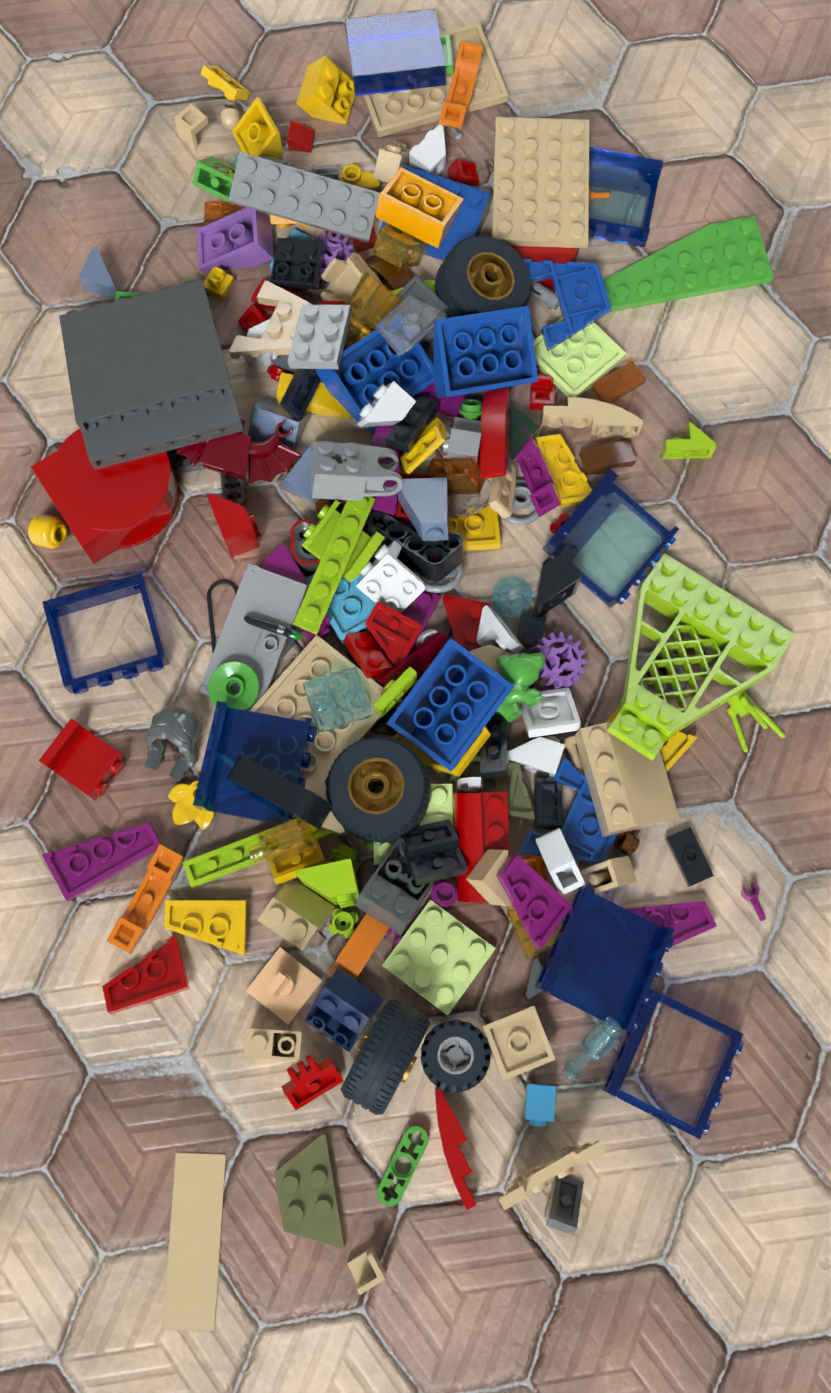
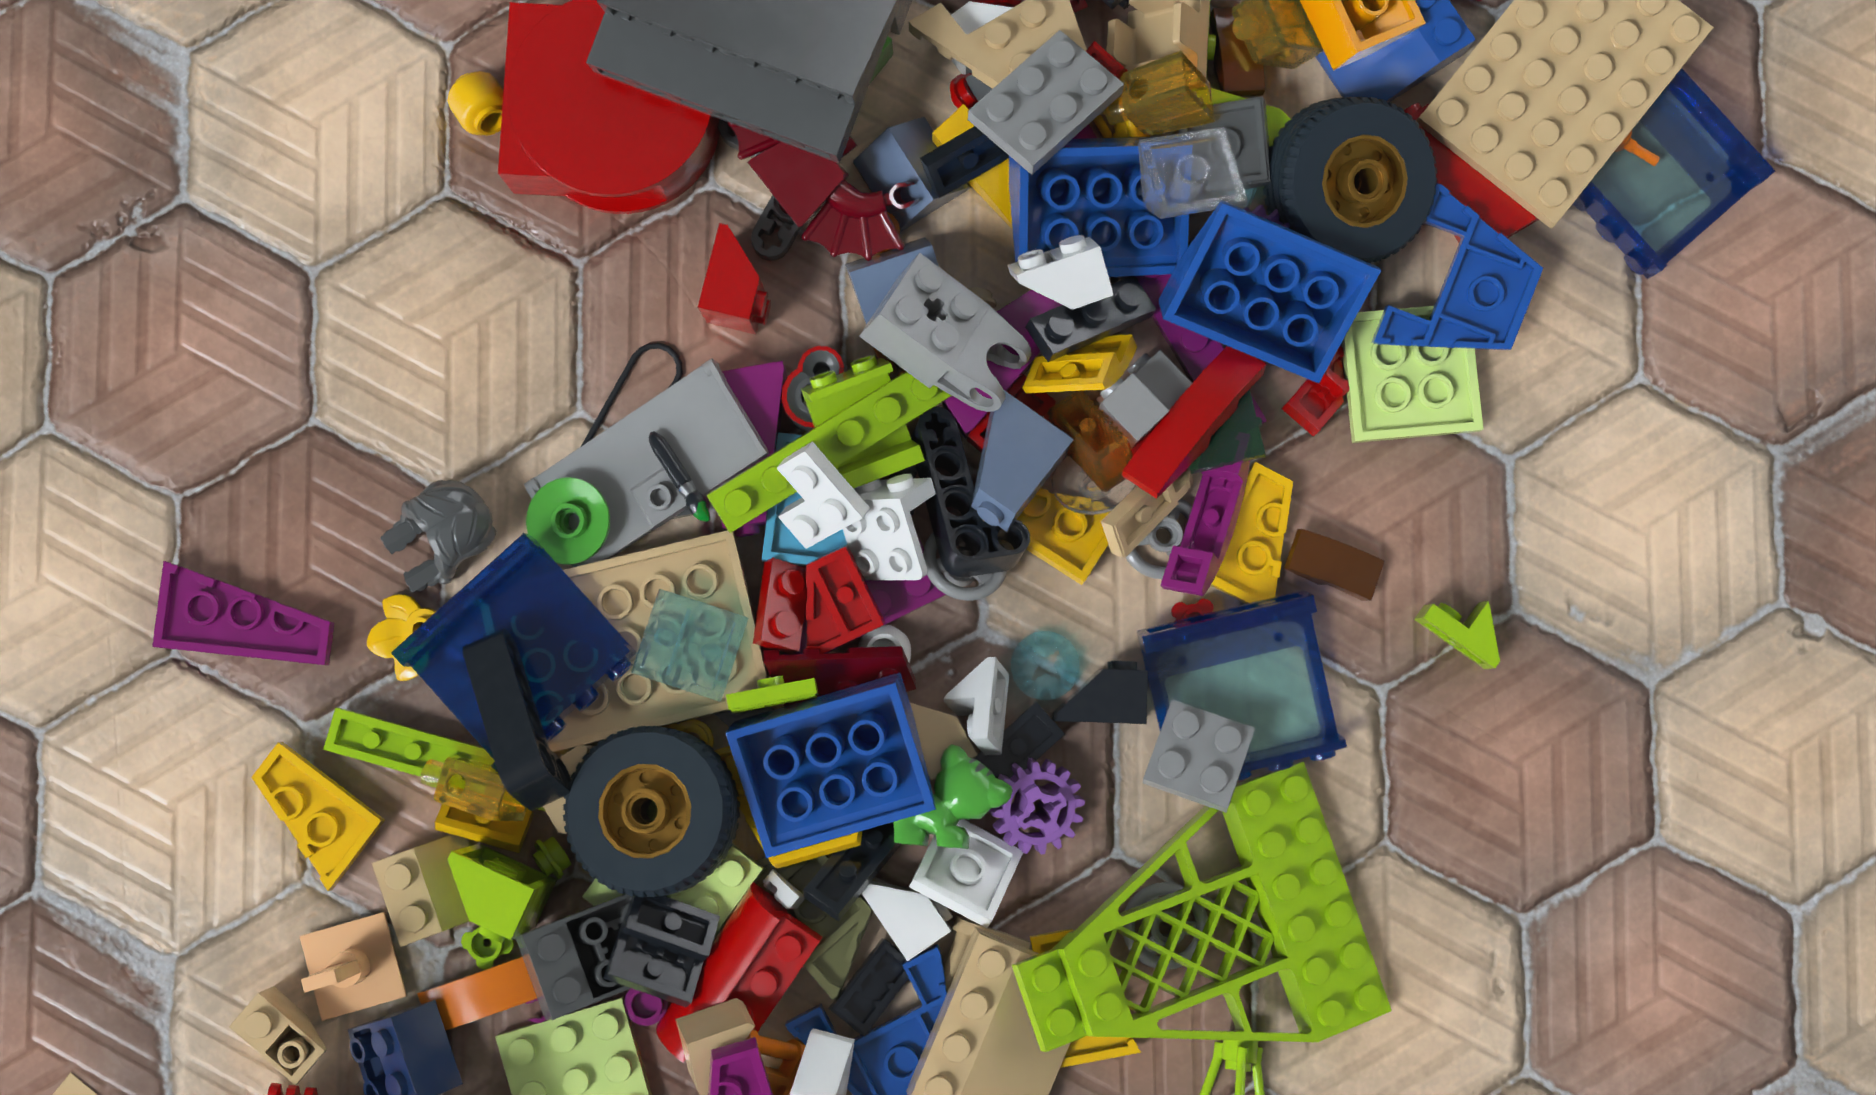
camera: 35 degrees right, 10 degrees up
red panel [38,718,127,800] -> none
clear blue window [42,573,170,694] -> none
red wing [102,935,190,1015] -> none
orange slope [106,844,184,954] -> none
red wing [442,594,491,651] -> none
bright green plate [459,399,482,419] -> none
light grey pin [531,282,559,310] -> none
tan slope [541,397,643,438] -> none
clear orange plate [591,361,646,404] -> none
bright green wing [603,216,774,312] -> none
none -> white plate [777,441,870,549]
none -> light grey plate [1143,699,1255,813]

